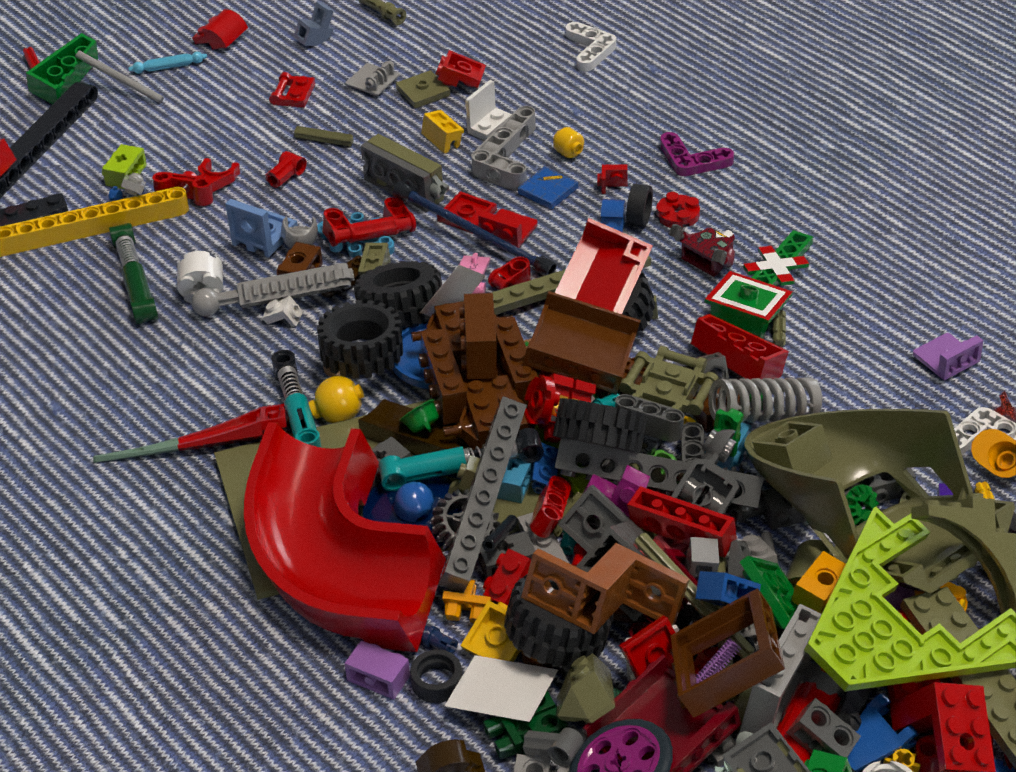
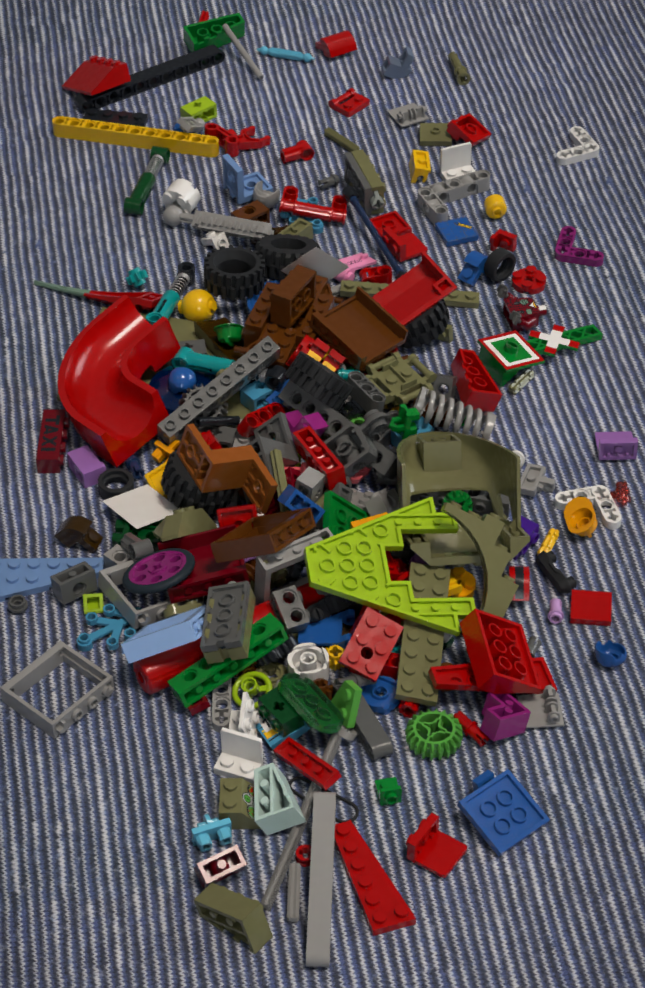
camera: 30 degrees right, 0 degrees up
none -> dark red brick [36,409,70,473]
none -> teal gear [126,267,148,288]
none -> dark grey pin [318,174,340,190]
none -> light grey brick [364,488,399,516]

